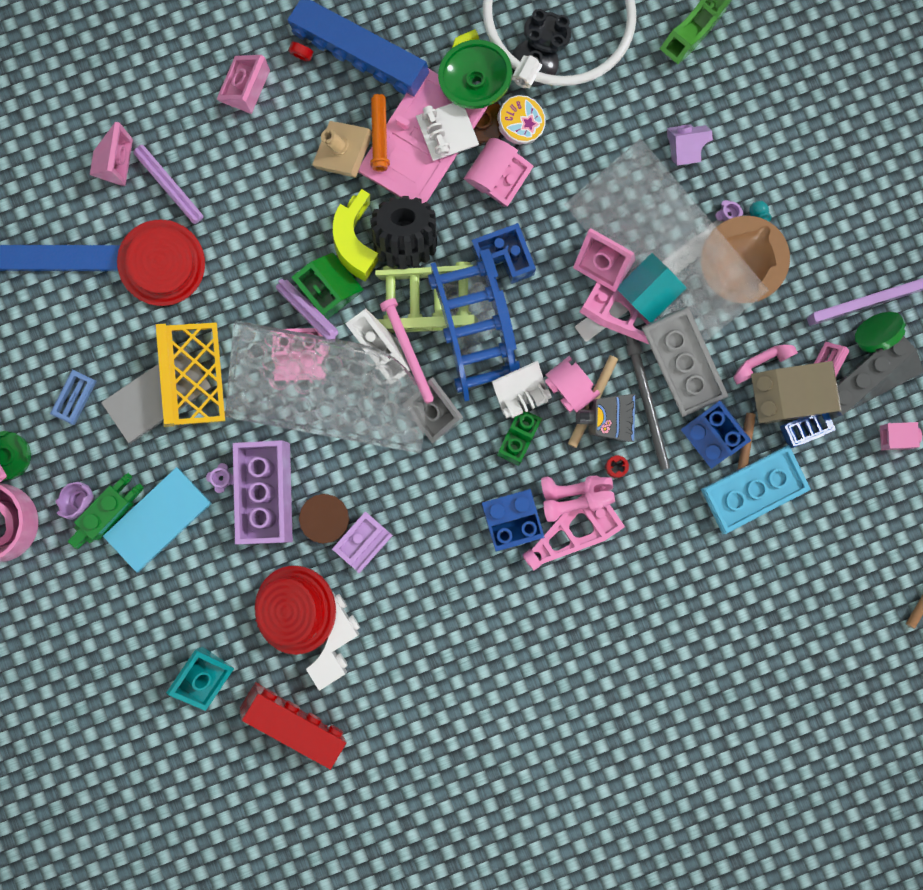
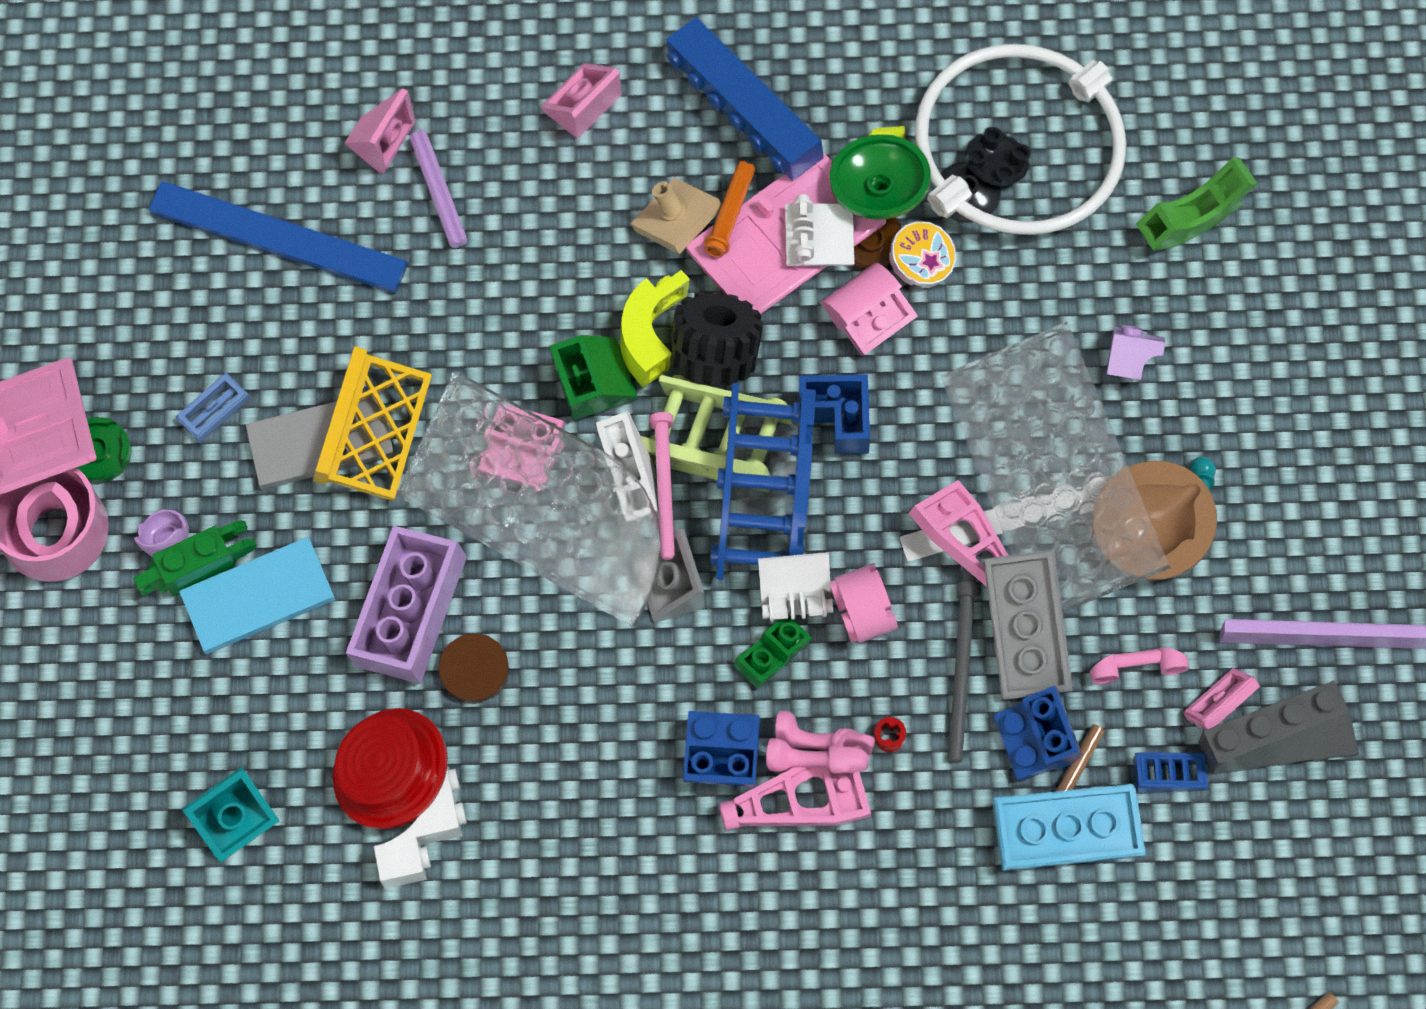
camera: 25 degrees right, 15 degrees down
red piece [117,220,205,306] -> none
lavender plate [206,463,234,493] -> none
red wedge [240,682,347,770] -> none
lavender axle [276,279,338,341] -> none
red tile [288,42,314,62] -> none
lavender plate [332,511,393,573] -> none
tan bar [568,355,618,448] -> none
bright pink slope [573,228,635,292] -> none
dark grey torso [576,394,635,442] -> none
teal slope [617,253,687,323] -> none
lavender plate [715,200,743,222] -> none
dark tan slope [751,361,841,424] -> none
green tile [855,312,906,353] -> none
bright pink brick [880,422,922,450] -> none

